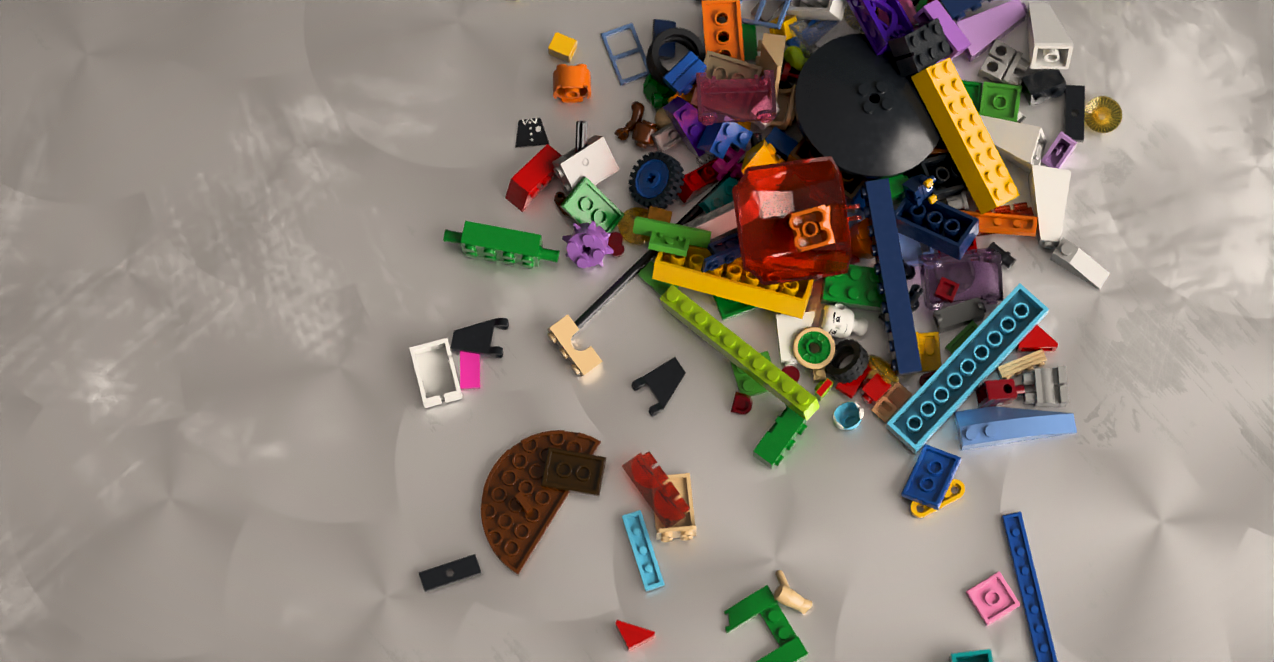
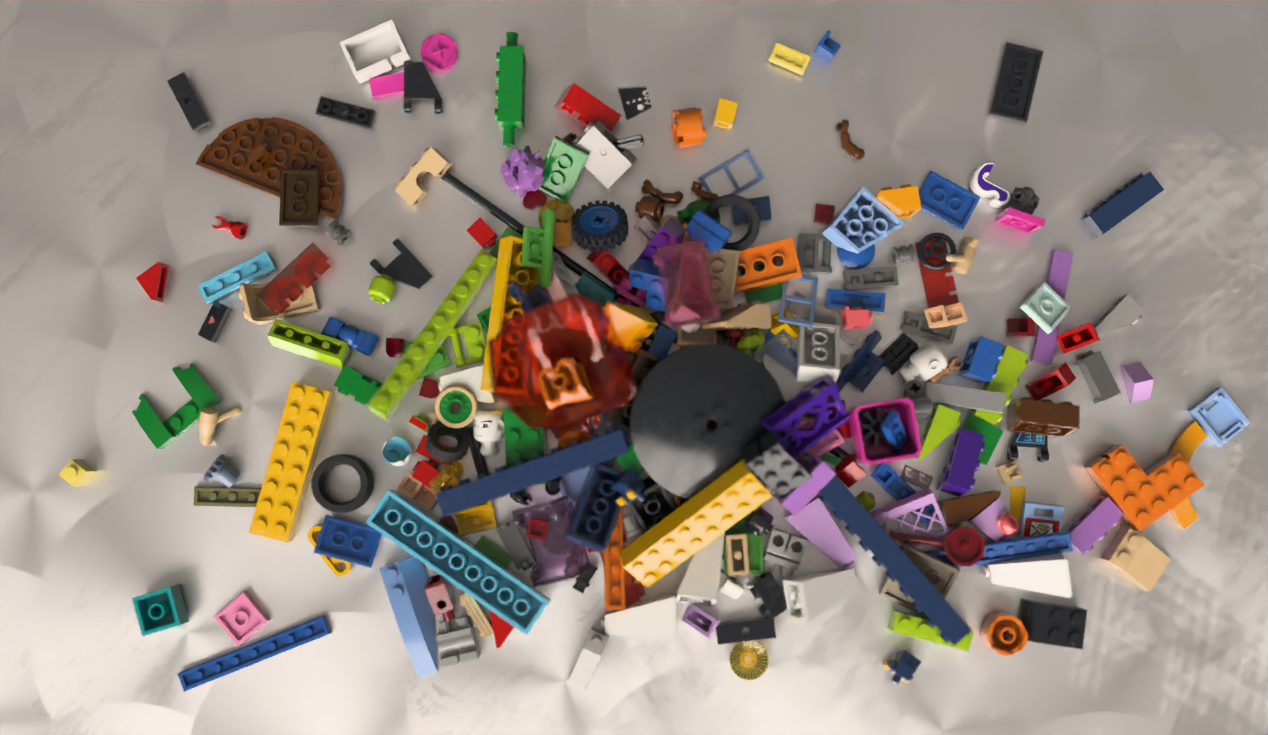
camera: 80 degrees right, 10 degrees up
none -> olive tile [193,486,261,507]
none -> black slope [198,301,232,343]
none -> sand blue gear [204,454,240,488]
none -> red piece [212,216,248,240]
none -> yellow brick [249,381,335,543]
none -> lime brick [267,319,351,368]
none -> black tyre [311,454,374,513]
none -> black tile [315,96,376,130]
none -> blue piece [321,316,379,356]
none -> dark grey bush [325,220,352,246]
none -> lime head [368,274,396,304]
none -> dark pink tile [420,33,459,72]
none -> lime plate [448,322,486,368]
none -> red brick [466,218,498,250]
none -> black axle [466,426,489,475]
none -> reddish brown arm [691,181,729,207]
none -> white slope [720,578,744,599]
none -> tan brick [725,535,749,576]
none -> black head [745,507,774,536]

